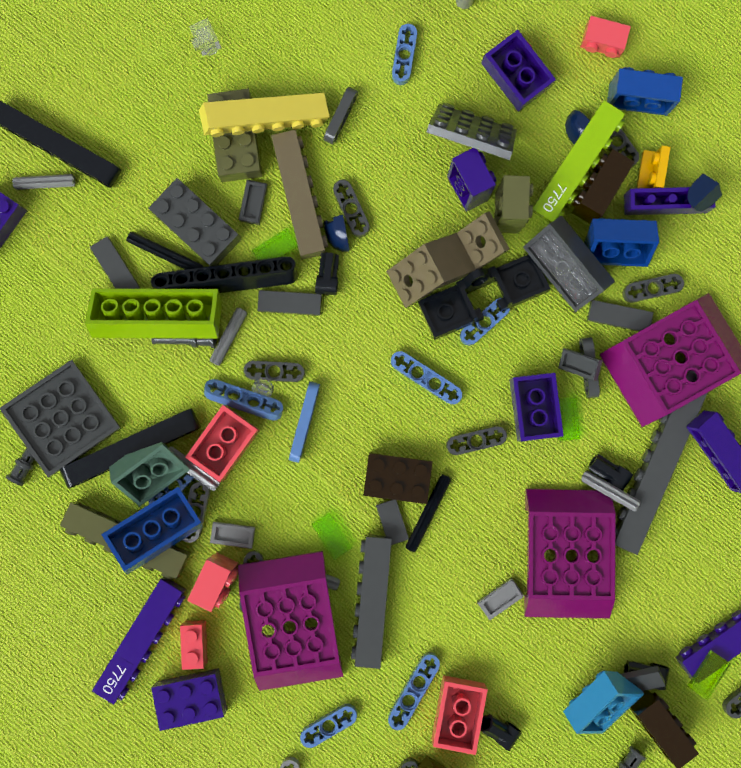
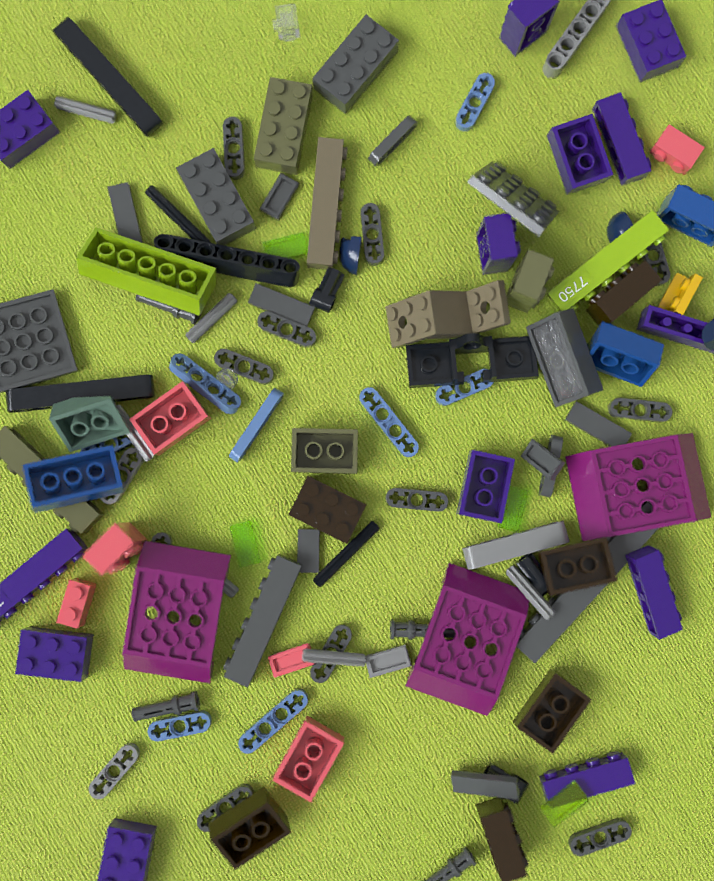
camera: 20 degrees right, 0 degrees up
light yellow brick [199,93,330,137] -> none
light grey tile [210,521,255,549] -> none
black piece [481,714,522,751] -> none
dark azure slope [563,670,644,734] -> none
none -> dark grey pin [132,691,200,722]
none -> dark grey beam [223,117,245,180]
none -> dark grey beam [257,311,316,348]
none -> coral tile [268,643,316,678]
none -> olive brick [291,428,358,474]
none -> light grey axle [302,649,366,667]
none -> dark grey beam [310,624,352,683]
none -> dark grey brick [312,14,399,115]
none -> dark grey pin [390,619,455,640]
none -> light grey beam [462,521,570,570]
none -> dark brown brick [513,669,592,754]
none -> dark brown brick [538,537,618,596]
none -> dark purple brick [592,92,651,186]

